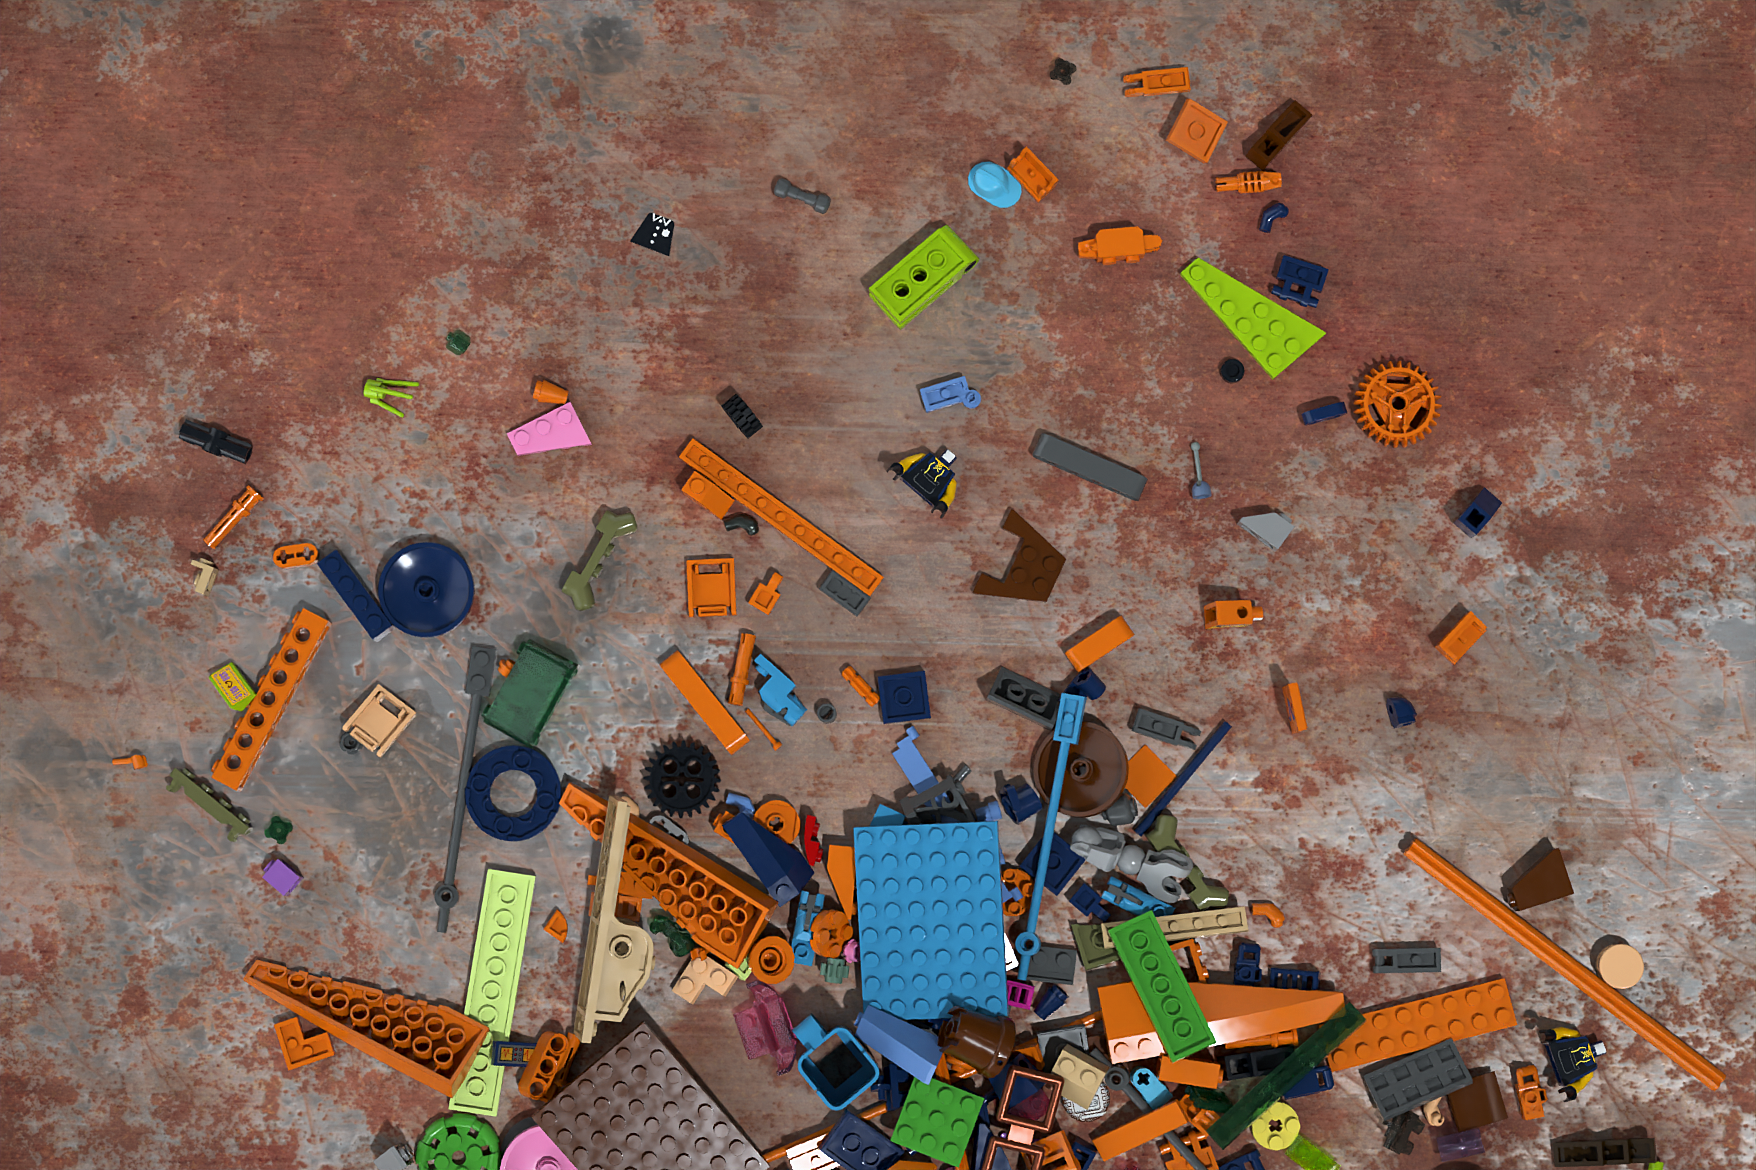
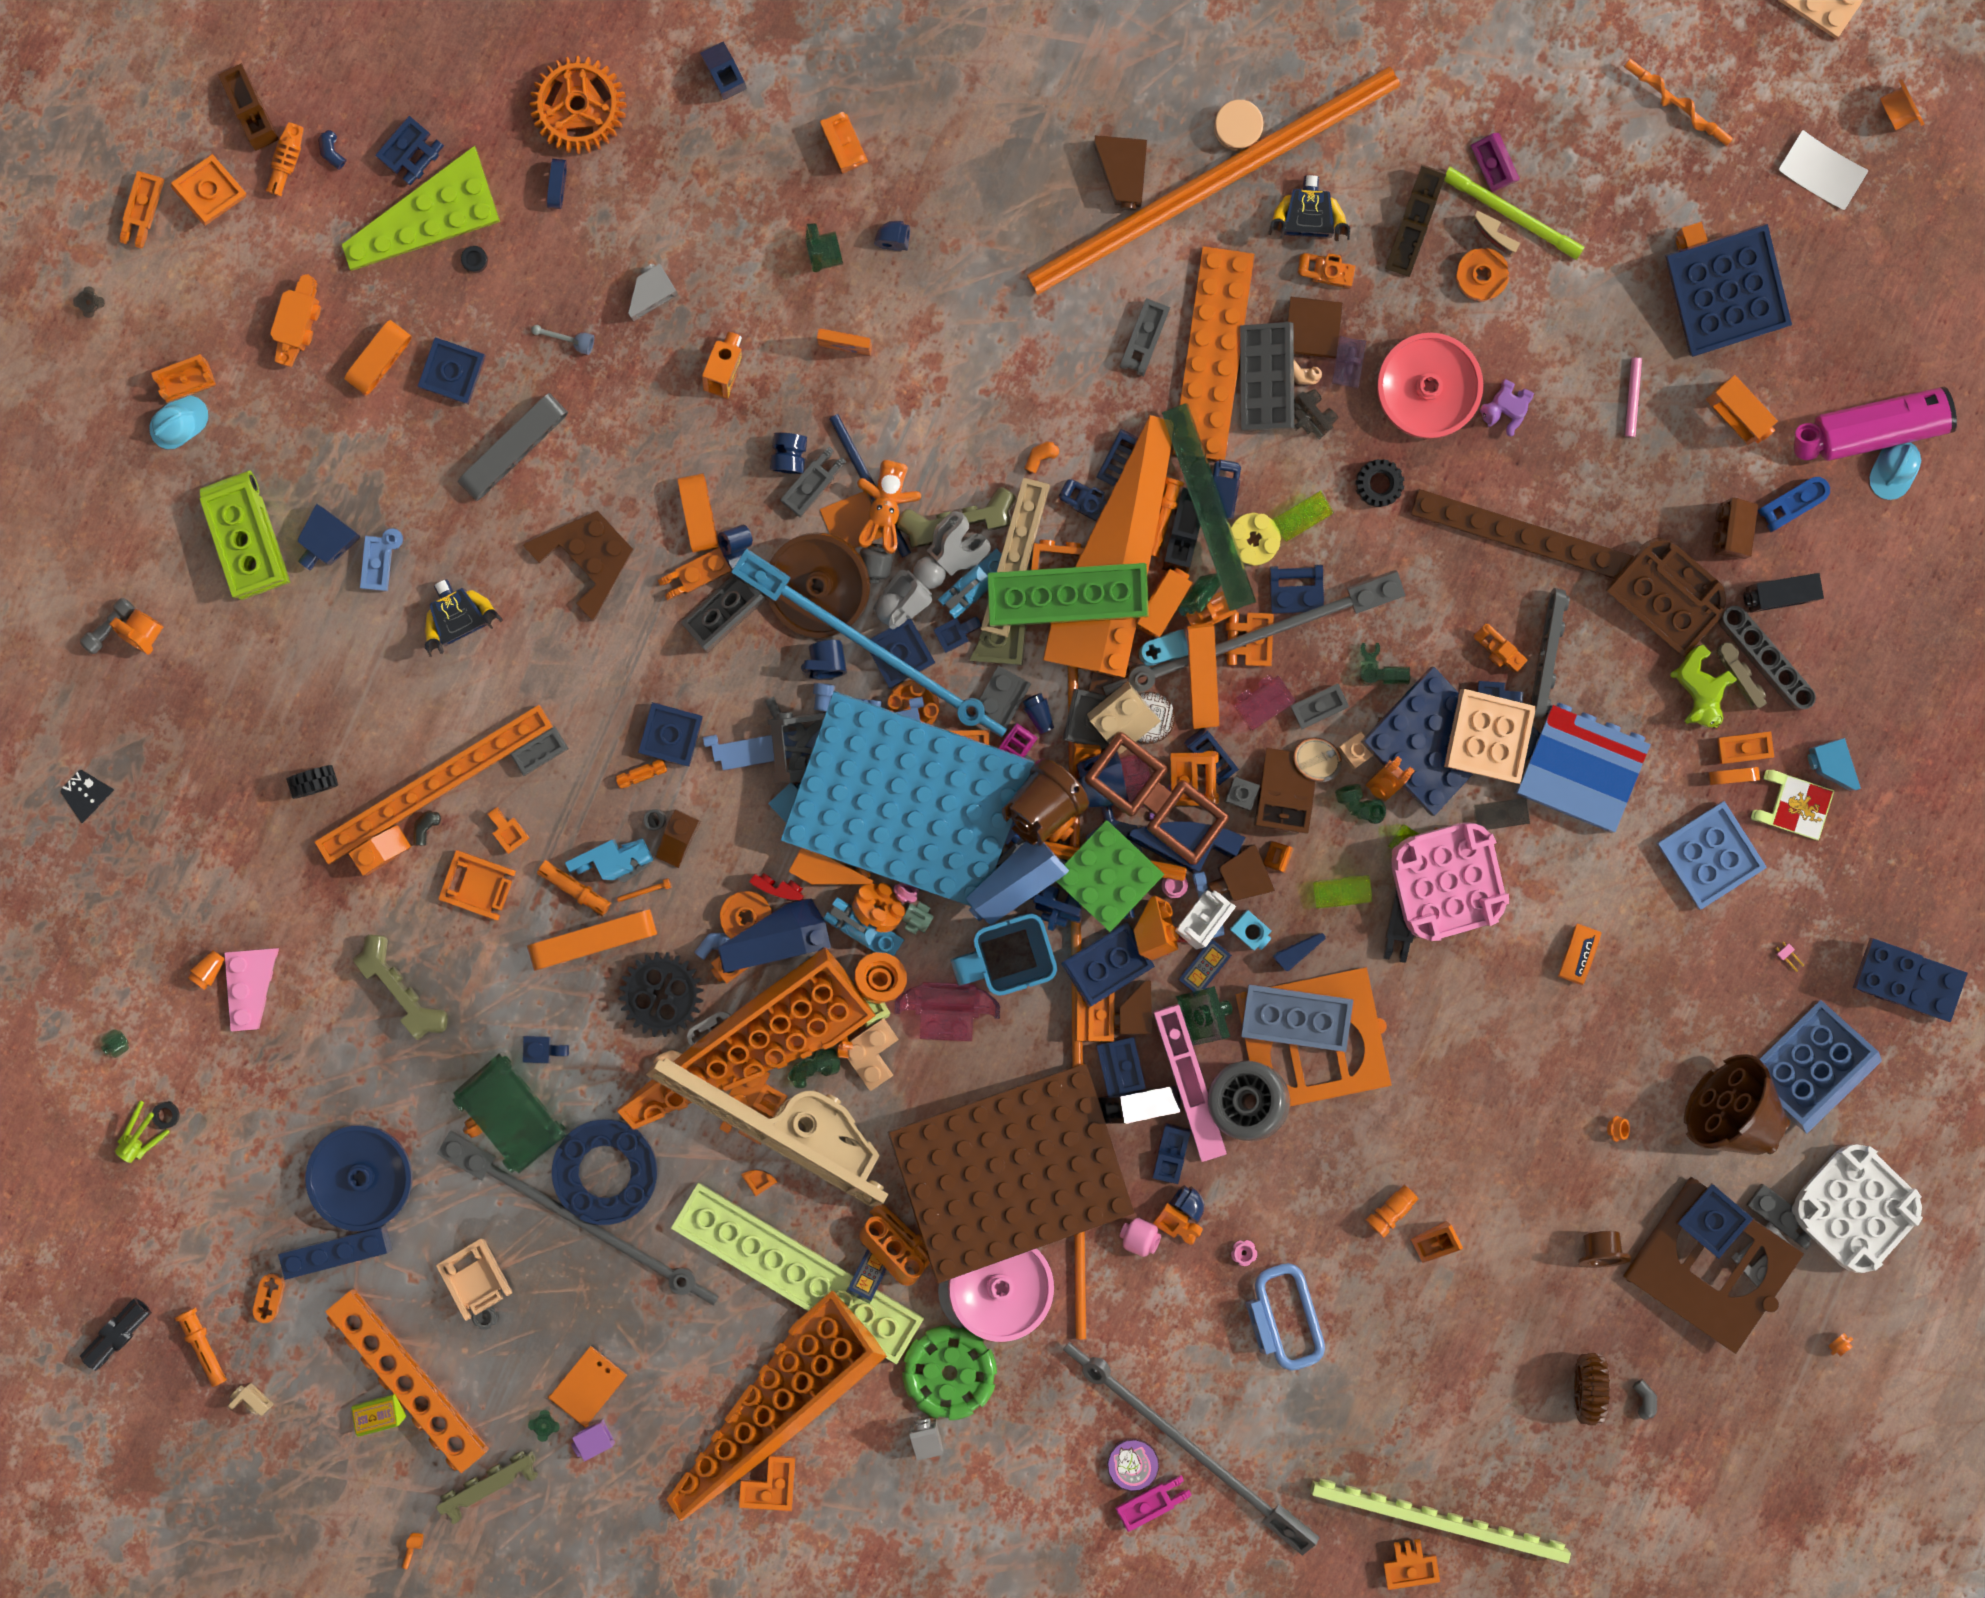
camera: 65 degrees left, 5 degrees up
none -> orange piece [109,609,164,655]
none -> black piece [152,1101,180,1129]
none -> dark blue torso [297,504,361,571]
none -> orange beam [344,320,412,396]
none -> dark blue plate [418,337,486,405]
none -> dark blue plate [523,1036,569,1063]
none -> orange container [548,1346,627,1428]
none -> reddish brown slope [655,809,701,868]
none -> orange hinge [658,547,732,601]
none -> dark blue wheel [770,432,808,474]
none -> clear green piece [805,223,843,272]
none -> orange animal [857,460,921,554]

